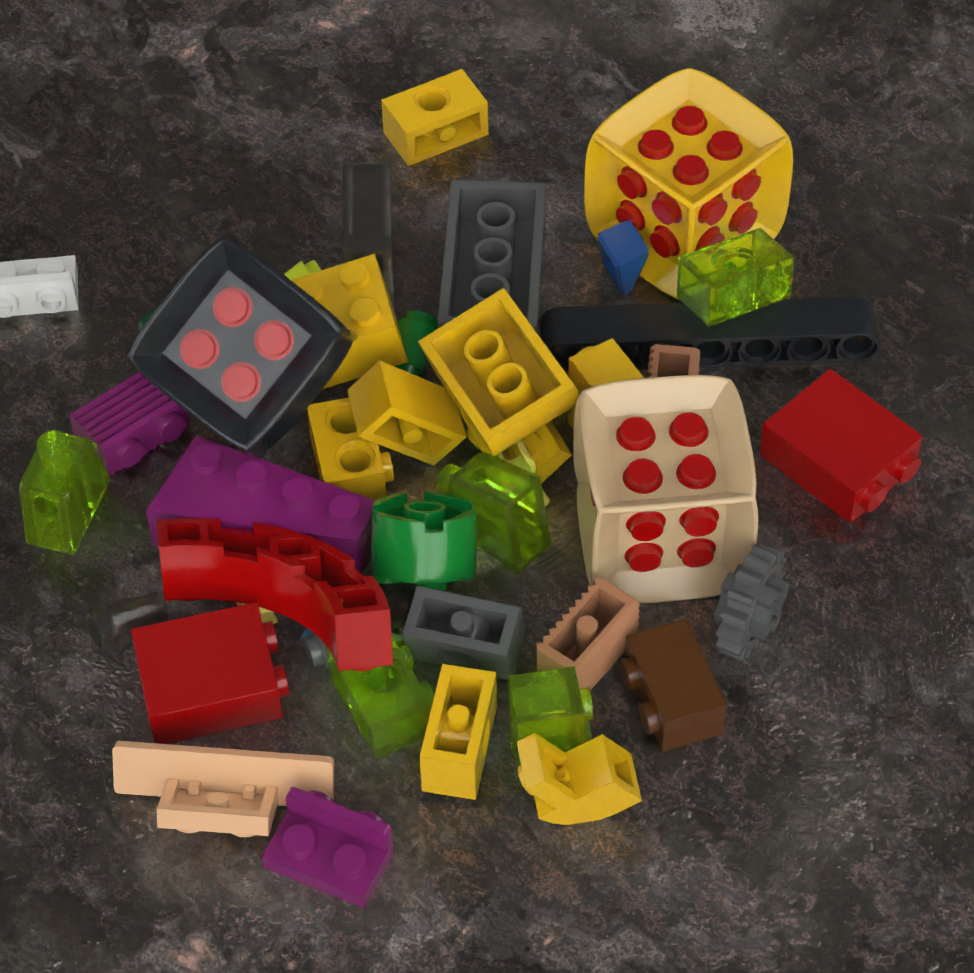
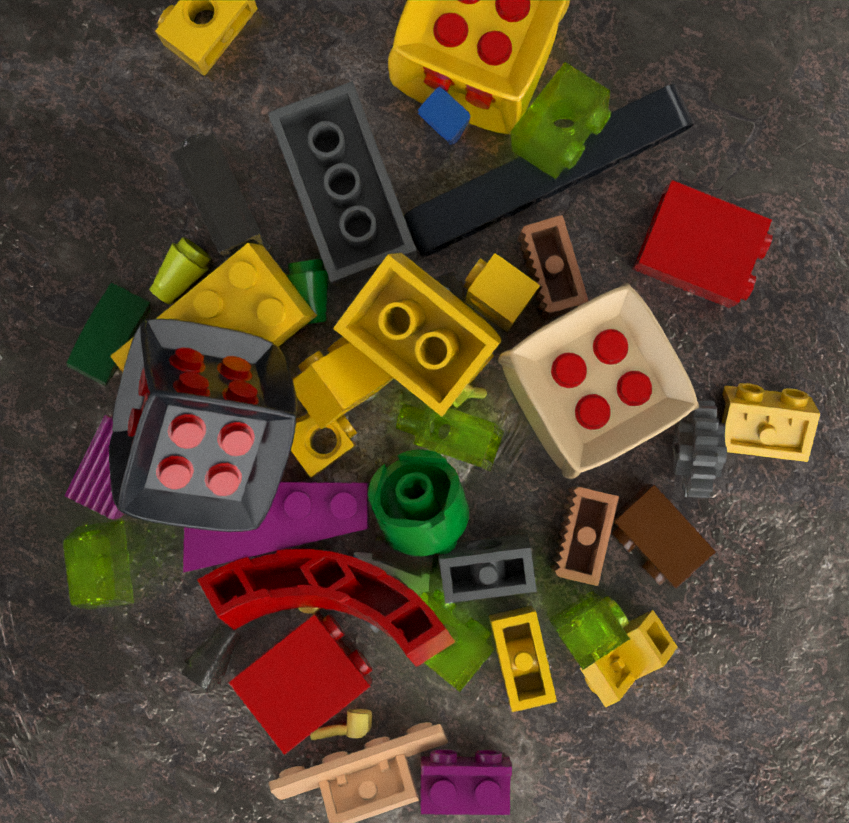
camera: 25 degrees left, 35 degrees up
none -> light yellow hand [310,709,372,740]
none -> yellow bracket [722,383,820,462]

